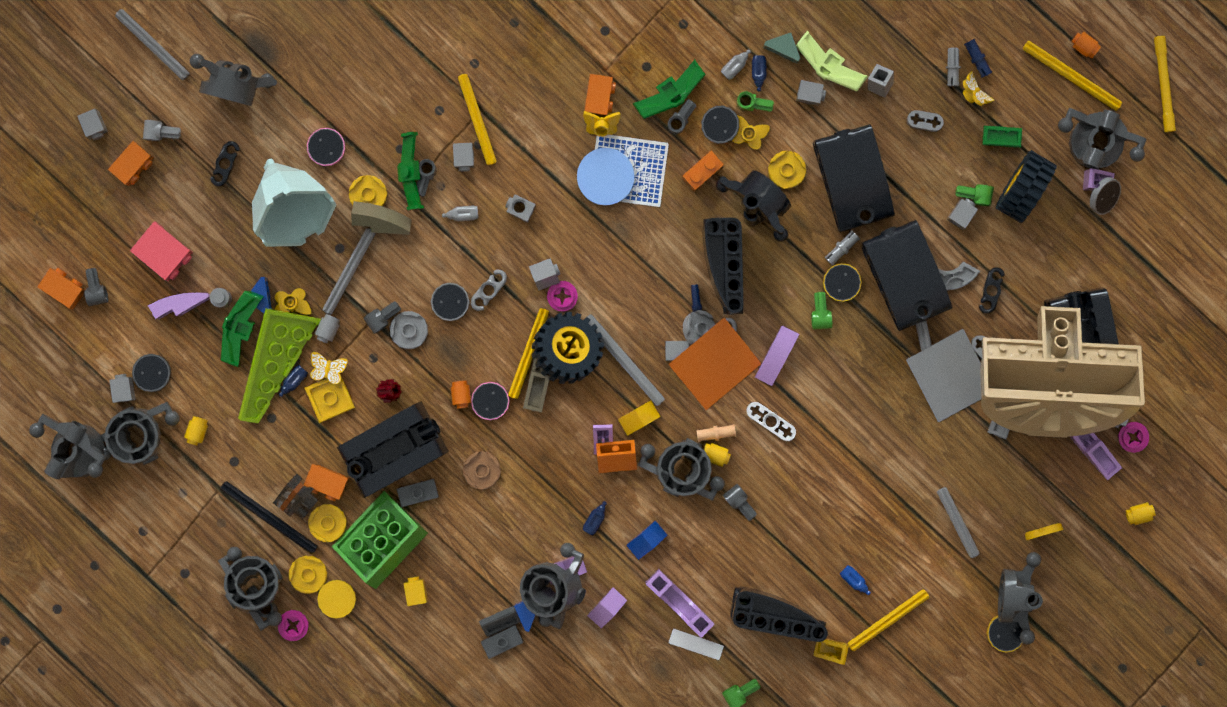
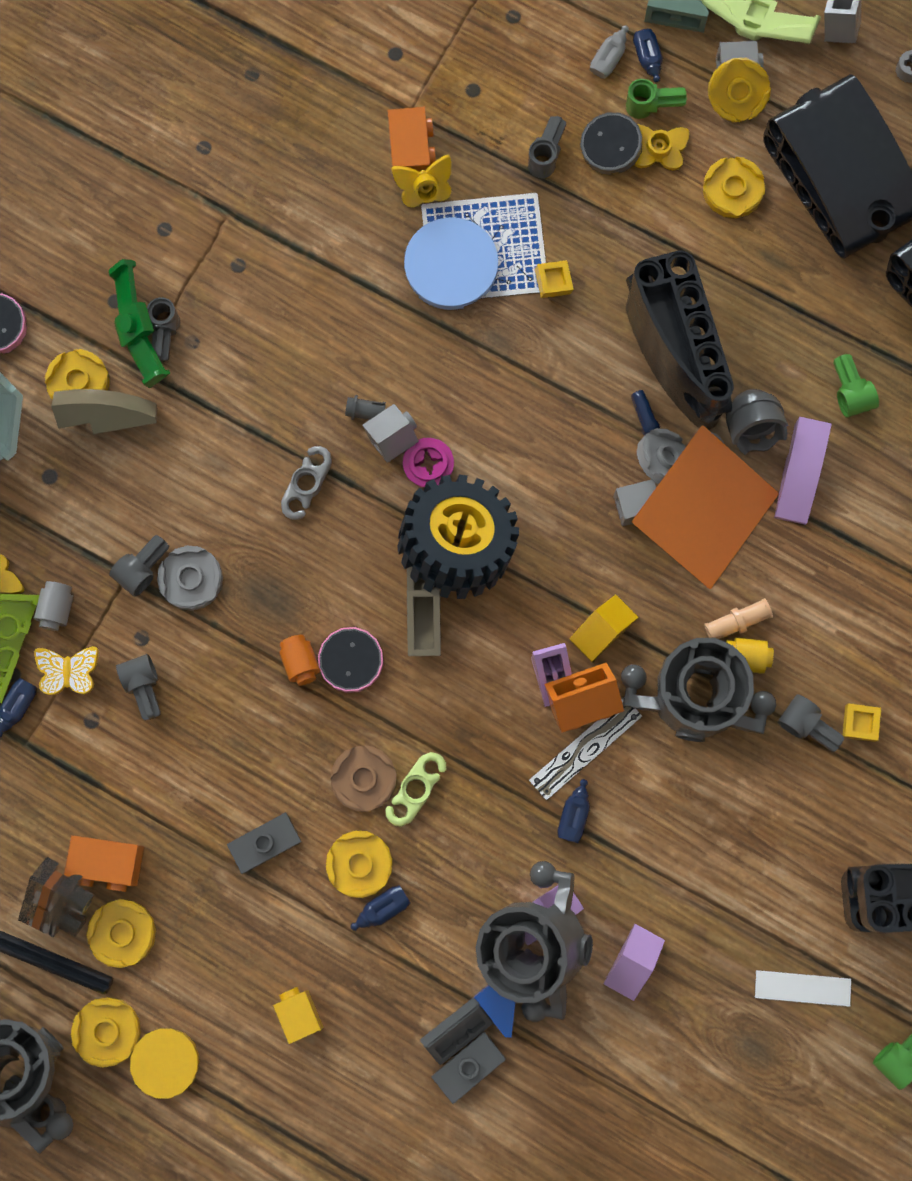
camera: 10 degrees left, 10 degrees down
dark pink gear [278,610,309,641] -> none
yellow tile [305,373,355,423] -> none
light grey axle [323,228,375,315] -> none
bright green slope [332,491,428,589] -> none
black panel [337,401,449,498] -> none
dark red gear [376,379,402,403] -> none
black tile [431,283,470,321] -> none
light grey piece [442,205,478,222] -> none
light grey brick [453,143,474,171] -> none
yellow axle [458,74,497,165] -> none
light grey brick [505,195,536,223] -> none
yellow axle [508,308,549,399] -> none
light grey axle [587,314,665,406] -> none
blue slope [626,520,667,560] -> none
green plate [633,59,706,119] -> none
lavender arch [645,569,714,638] -> none
orange brick [682,151,724,192] -> none
black piece [716,170,791,242] -> none
white beam [746,402,796,441] -> none
black tile [823,263,862,302] -> none
light grey pin [825,230,860,266] -> none
none -> dark grey axle [116,654,161,720]
none -> yellow tile [326,830,393,898]
none -> dark grey pin [345,395,386,420]
none -> dark blue piece [351,885,411,931]
none -> yellowish green piece [385,752,446,827]
none -> sticker [529,698,642,800]
none -> yellow plate [534,260,574,298]
none -> yellow tile [708,57,771,122]
none -> dark grey helmet [726,389,789,455]
none -> yellow plate [842,703,881,742]

